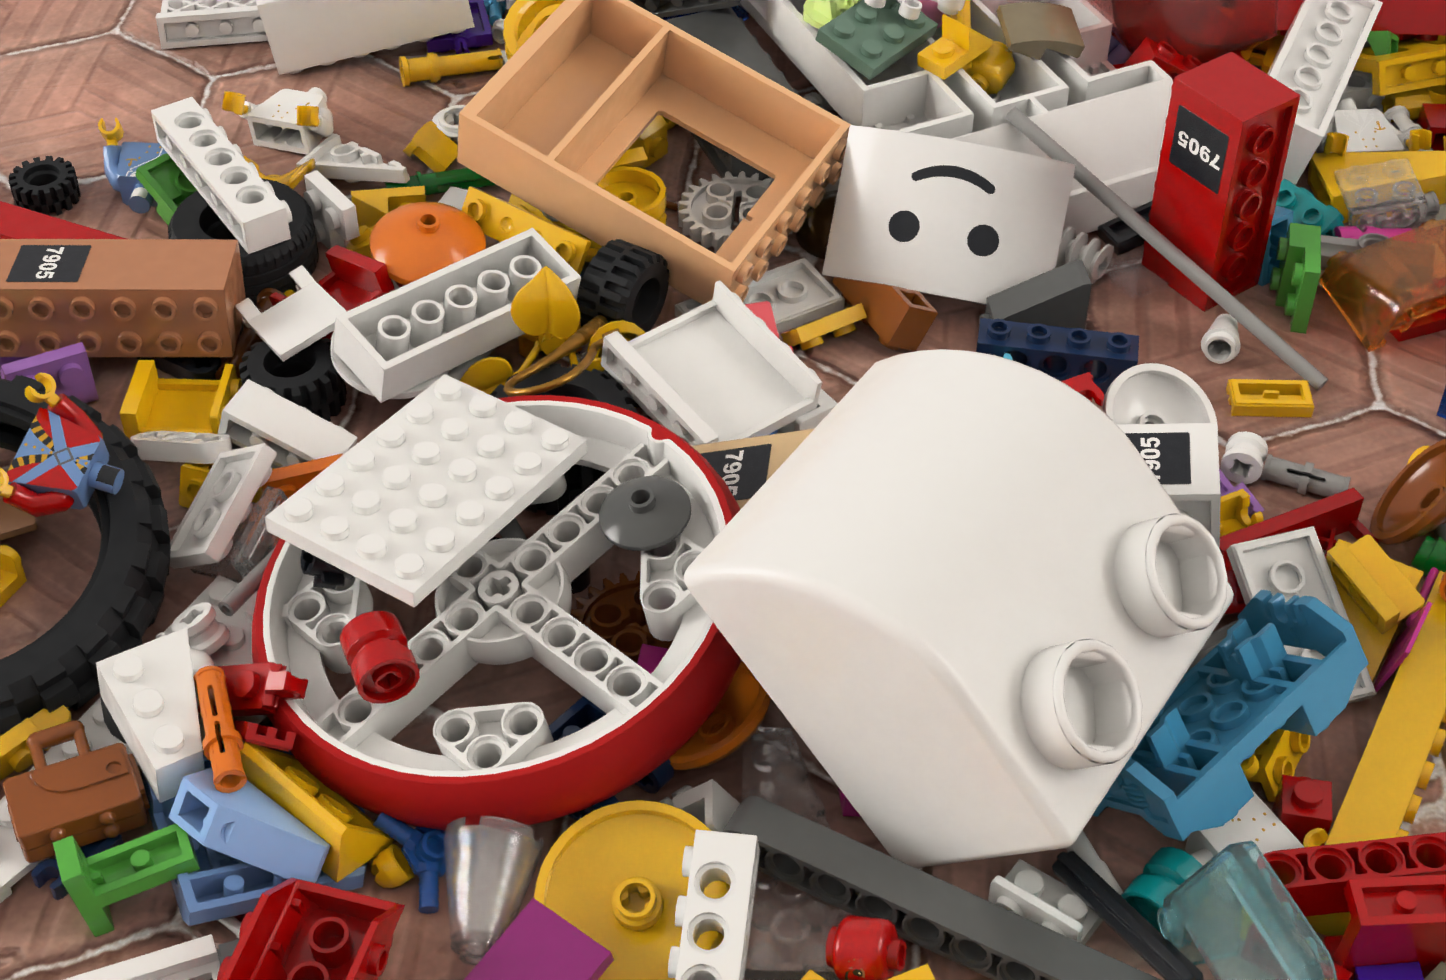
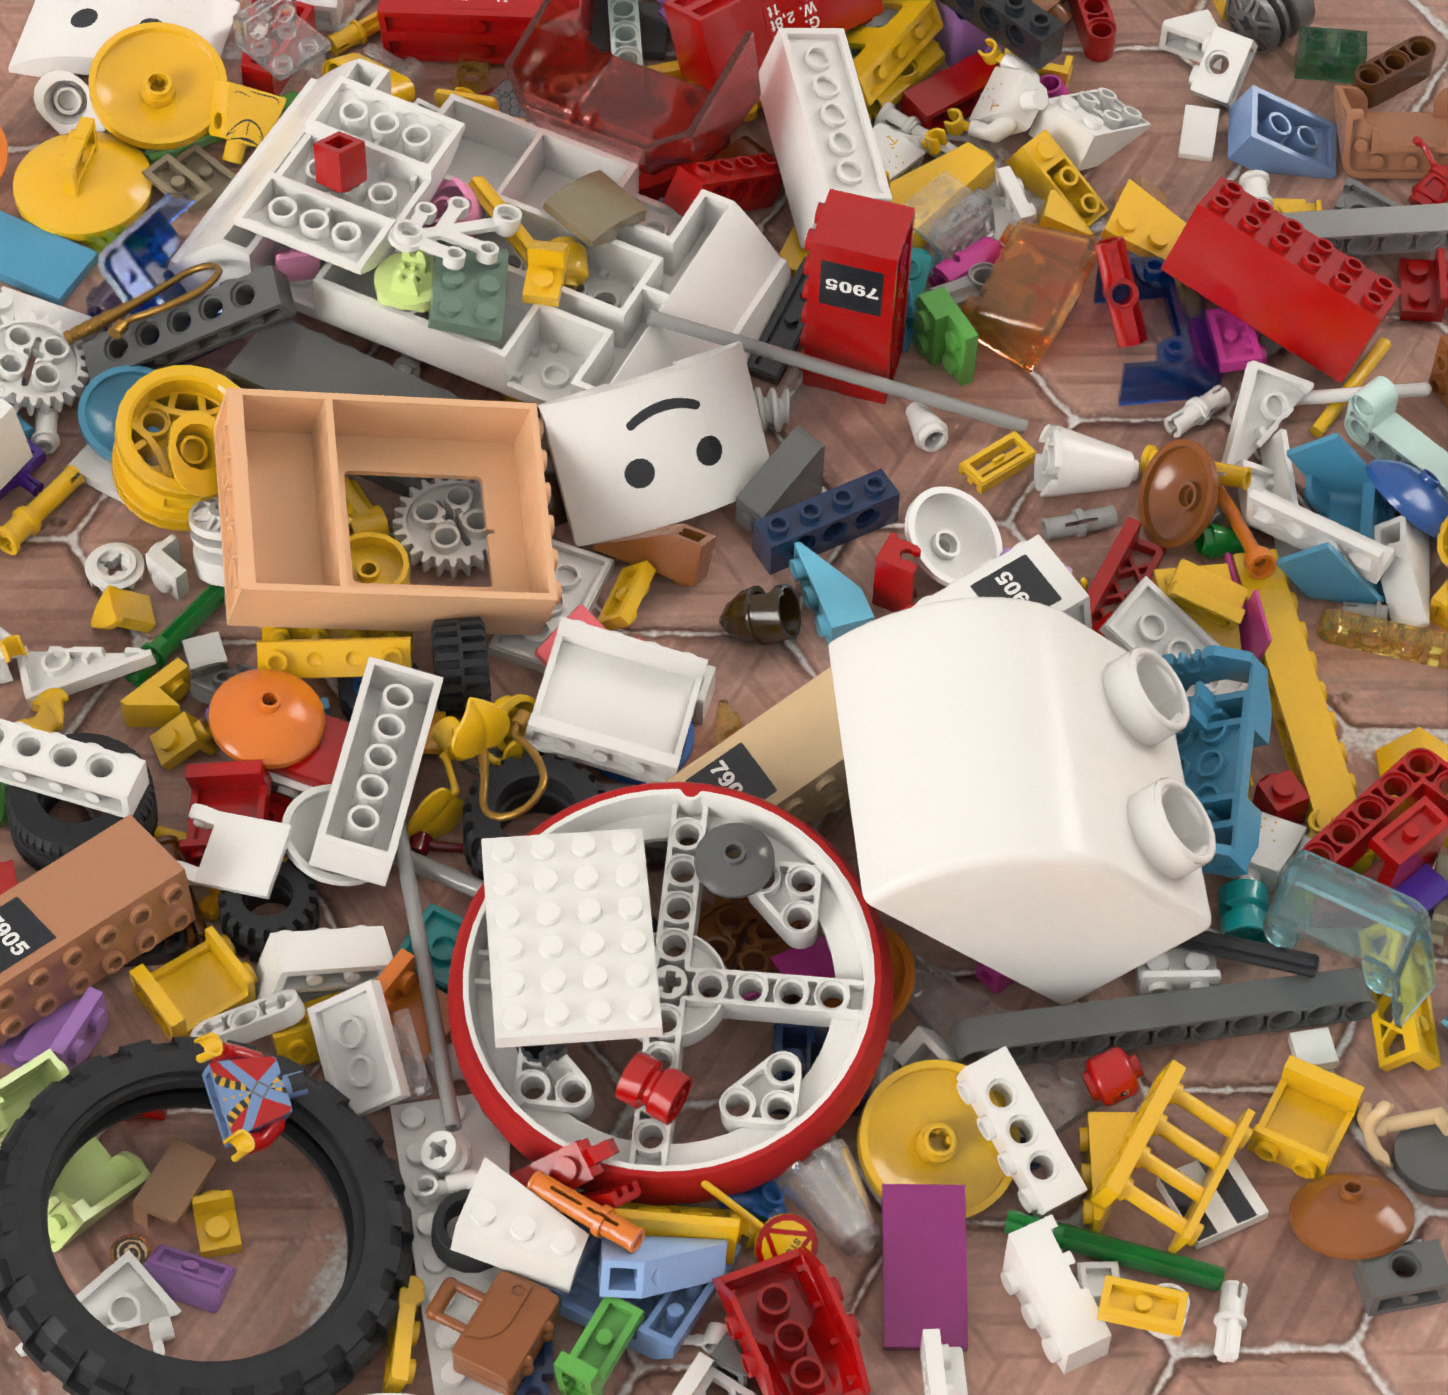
camera: 40 degrees left, 10 degrees up
white plate [304,170,360,249] -> none
white wheel [1220,431,1268,484] -> none
none -> yellow piece [344,477,389,536]
none -> piece [701,1181,818,1263]
none -> white cone [1034,424,1139,497]

